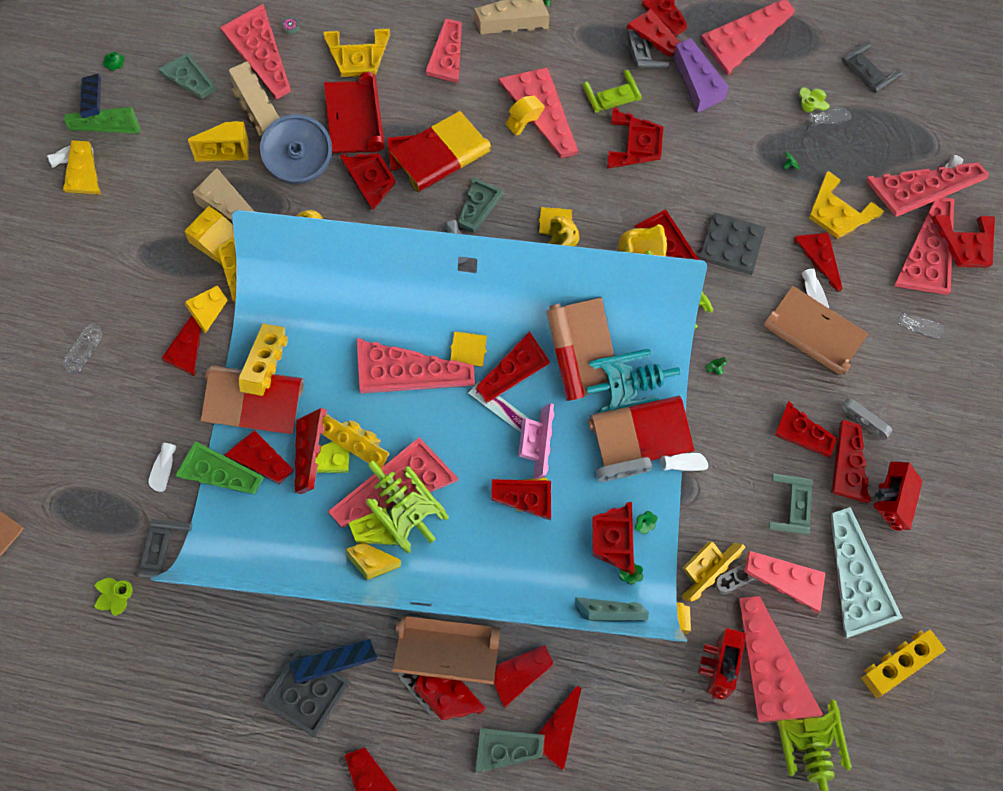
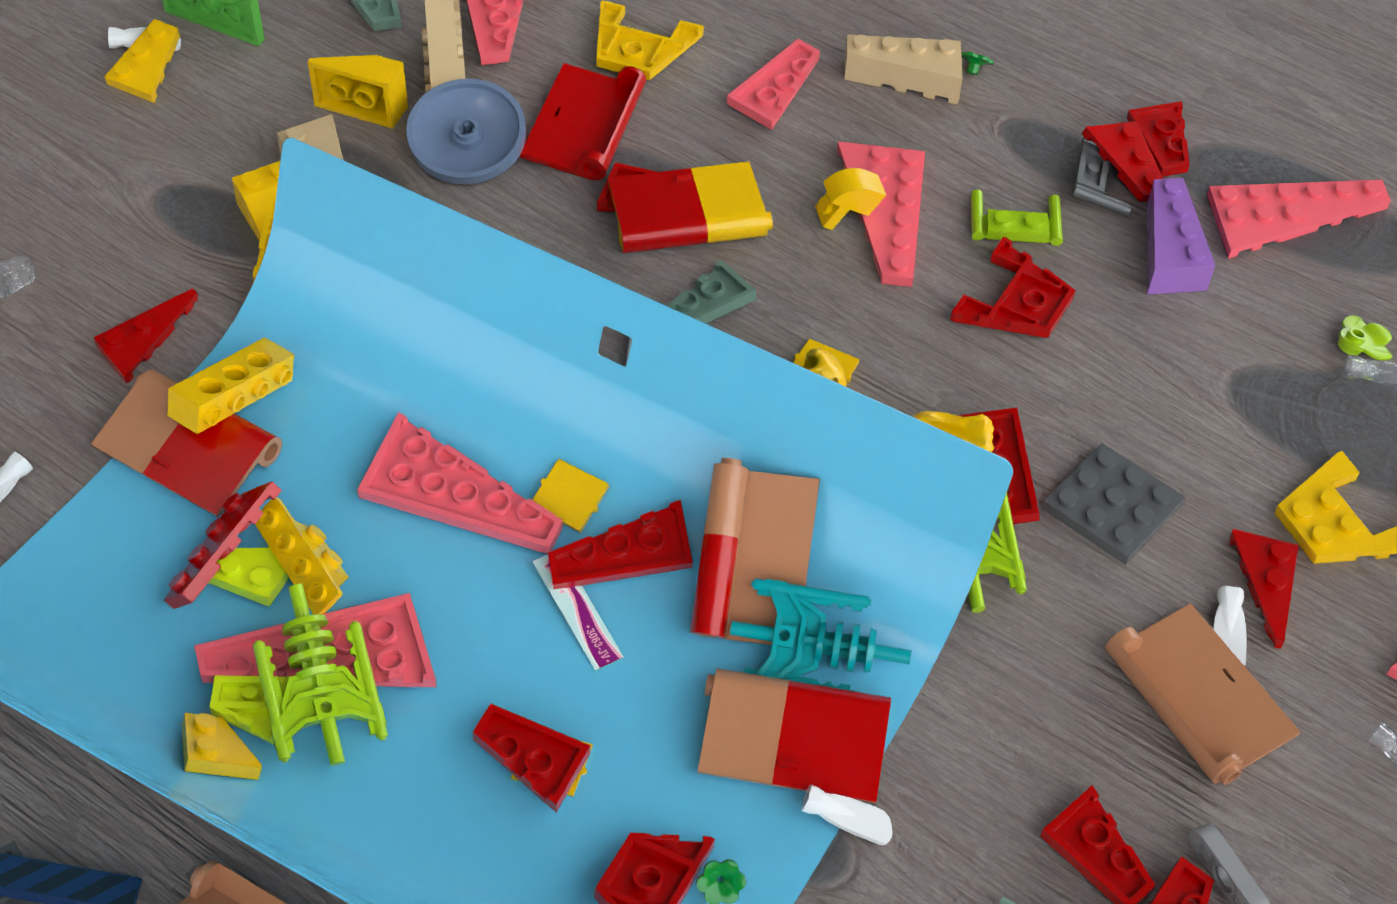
camera: 25 degrees right, 15 degrees down
bright green wing [175,441,264,495] -> none
yellow wing [185,285,228,333] -> none
red wing [224,430,294,485] -> none
red wing [340,153,396,210] -> none
bright pink bracket [518,403,554,480] -> none
light grey beam [595,457,653,482] -> none
green plant [705,357,727,375] -> none
green plant [782,151,800,170] -> none

